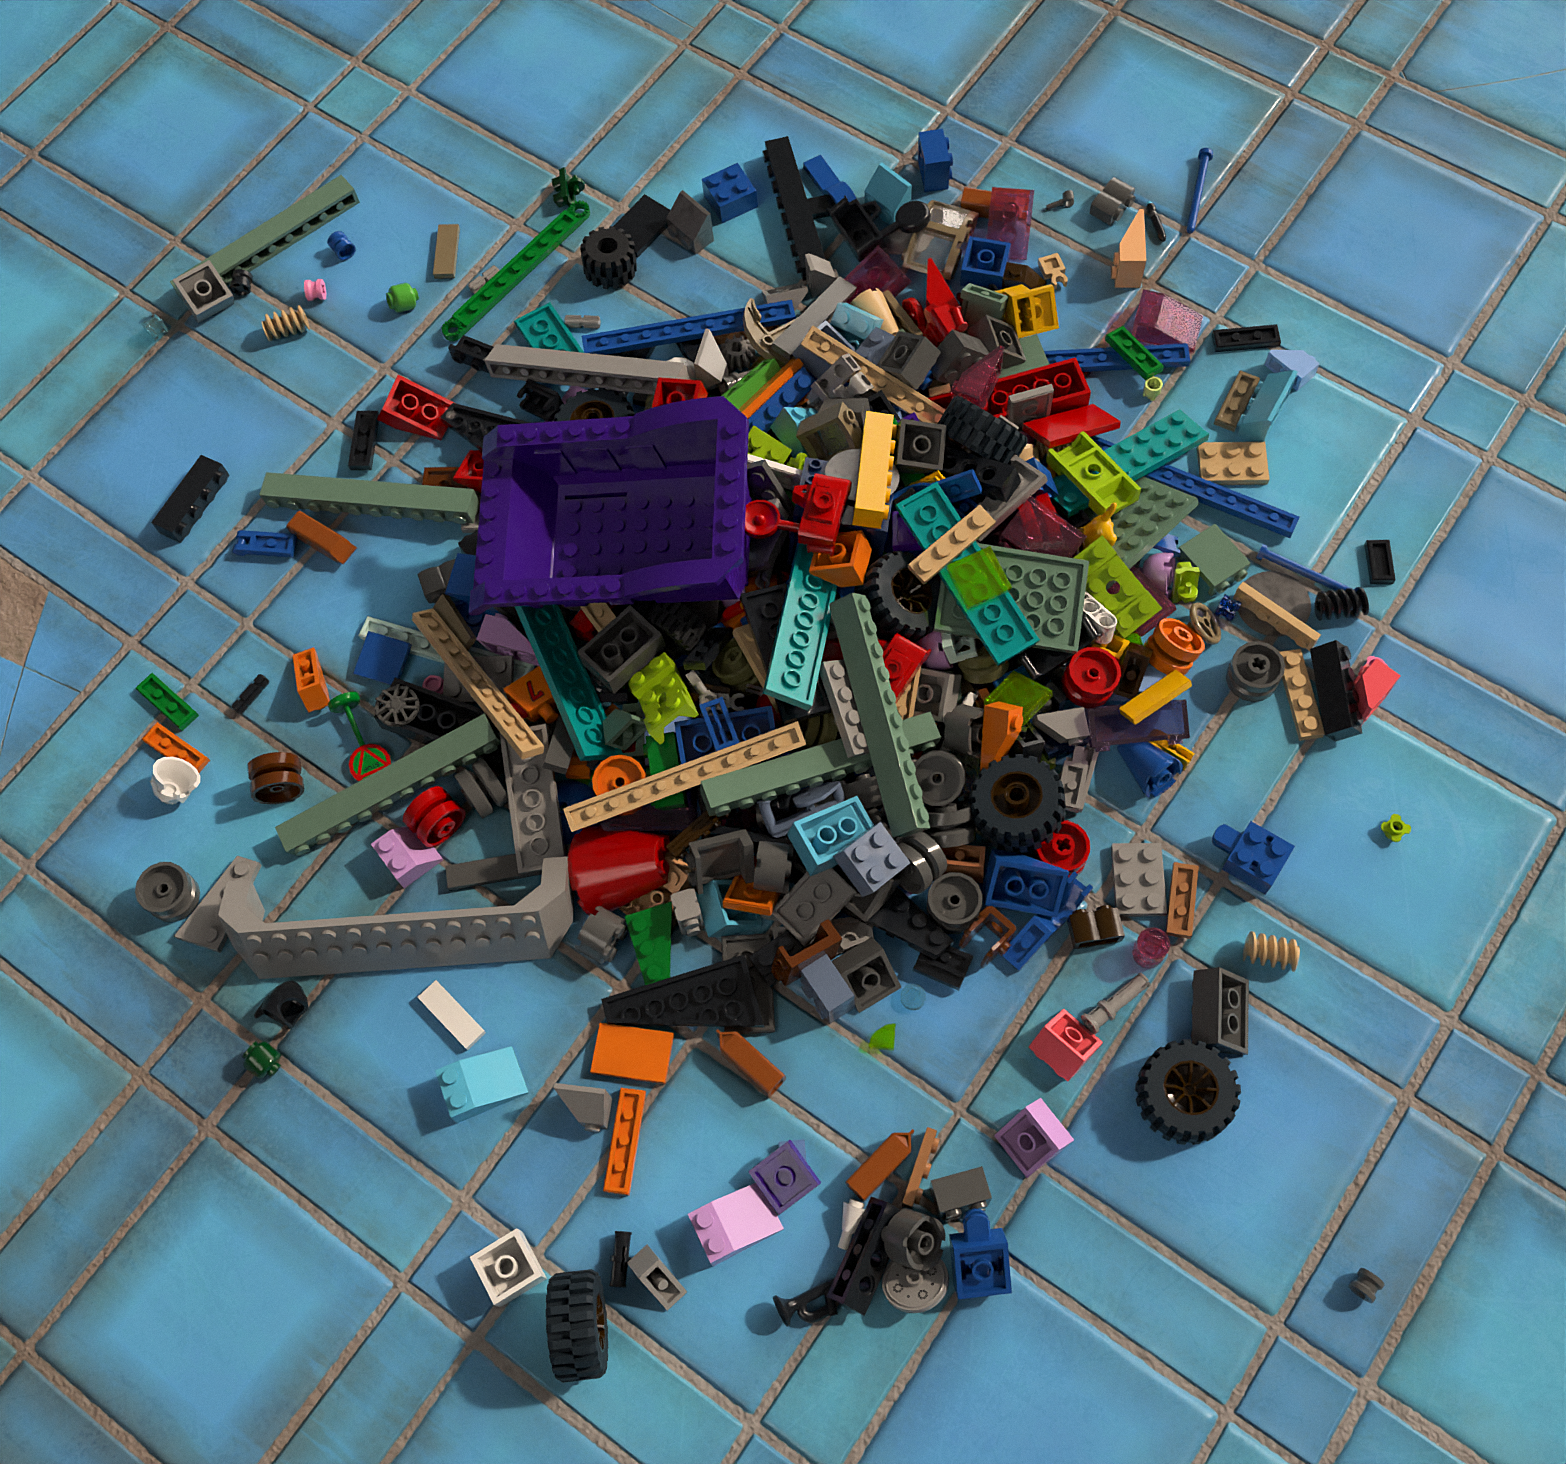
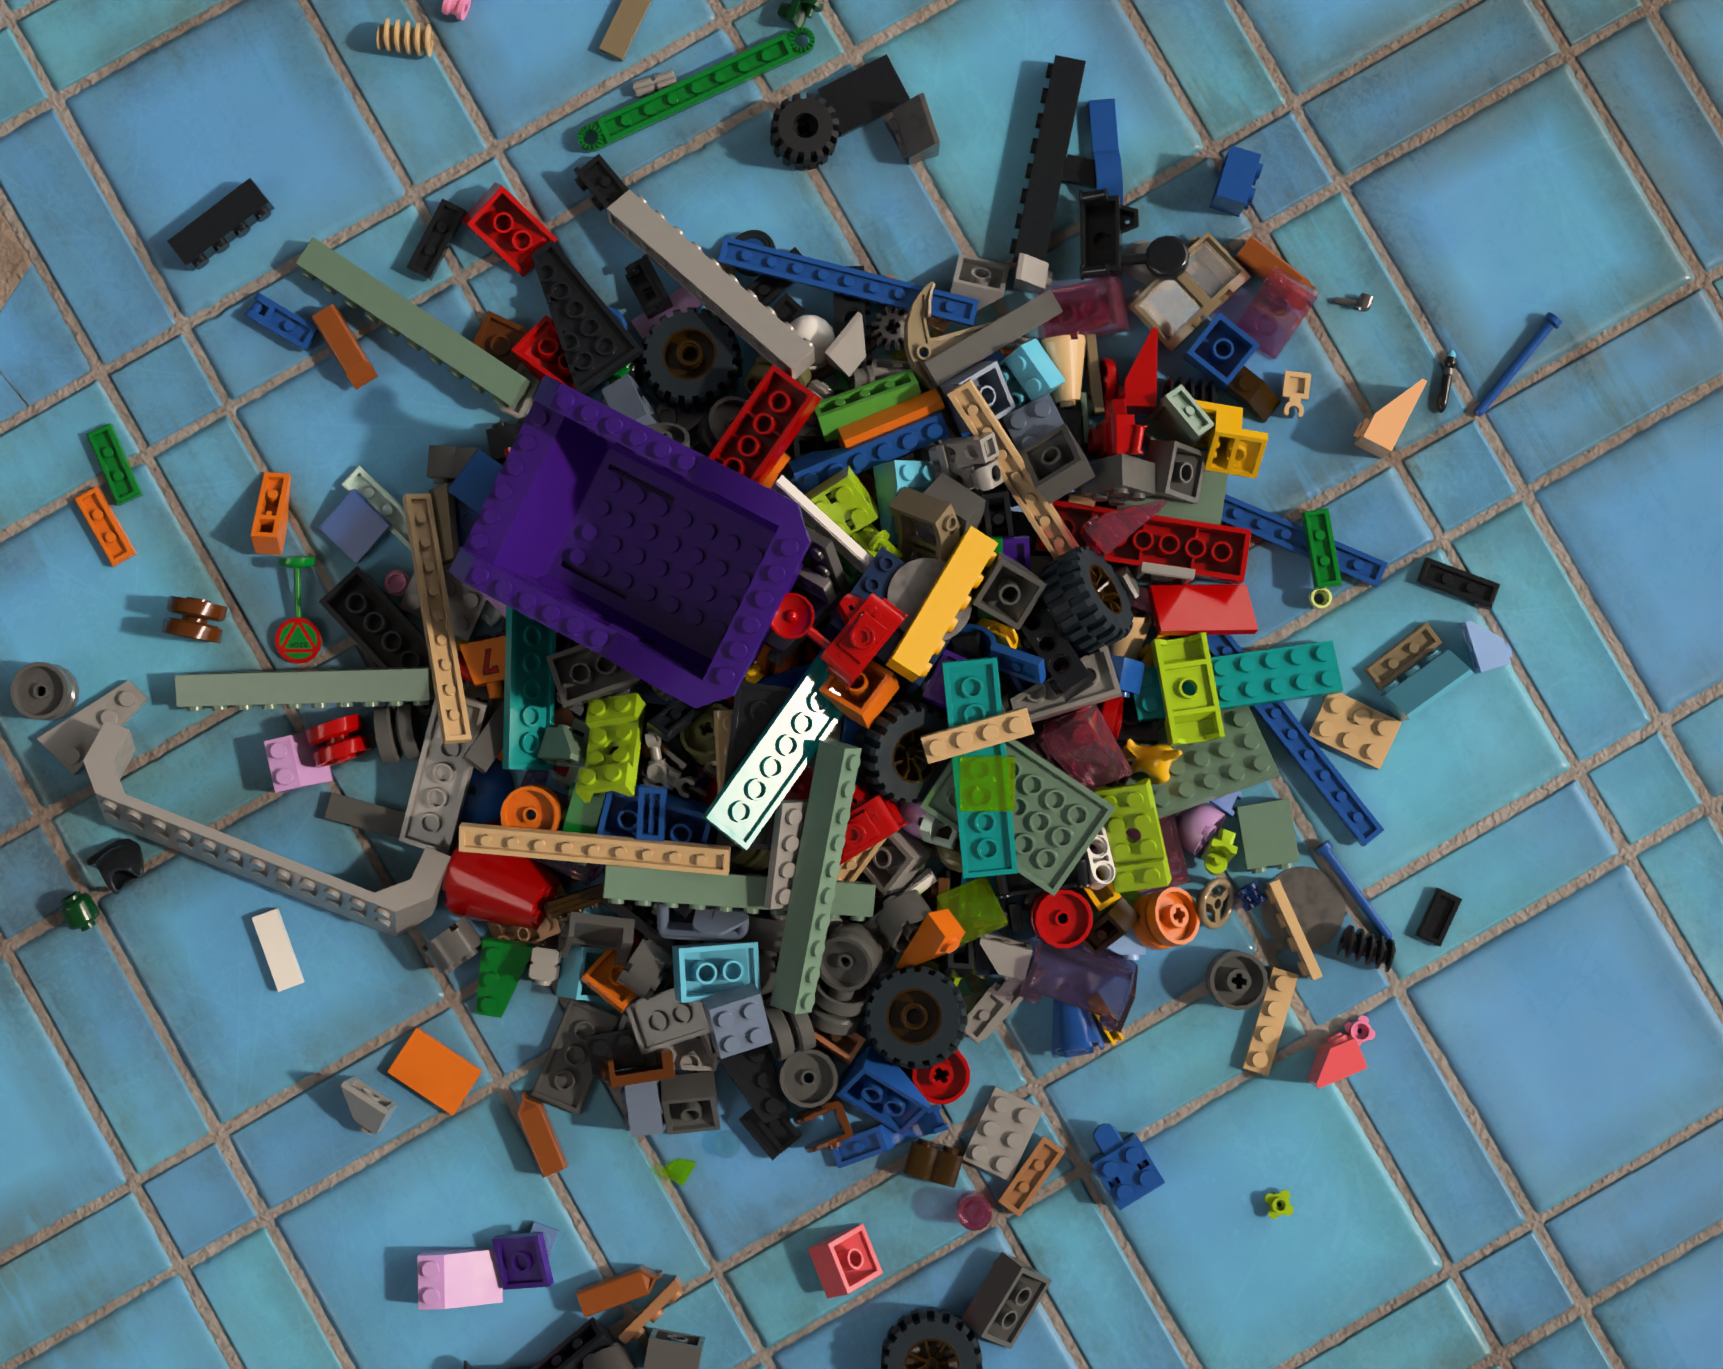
camera: 20 degrees right, 20 degrees up
white helmet [150,757,200,805] -> none
black axle [232,674,270,714] -> none
dark grey wheel [375,684,420,727] -> none
bright green head [386,283,419,313] -> none
medium azure slope [435,1046,529,1123] -> none
white brick [470,1228,547,1308] -> none
teal tile [514,302,584,353] -> none
black wheel [546,1269,608,1383] -> none
light grey piece [564,315,601,328] -> none
black wing [601,955,765,1028] -> none
orange tile [603,1088,646,1196] -> none
black pin [609,1231,632,1288] -> none
light grey slope [627,1245,687,1311] -> none
blue brick [702,163,758,223] -> none
white cone [838,1199,865,1250] -> none
medium azure slope [864,162,912,224] -> none
lavender slope [994,1098,1074,1178] -> none
light grey pin [1081,973,1150,1034] -> none
dark grey brick [1090,177,1136,225] -> none
yellow tile [1119,670,1192,725] -> none
clear pink slope [1132,289,1203,353] -> none
tan piece [1243,931,1300,972] -> none
black brick [1310,640,1363,742] -> none

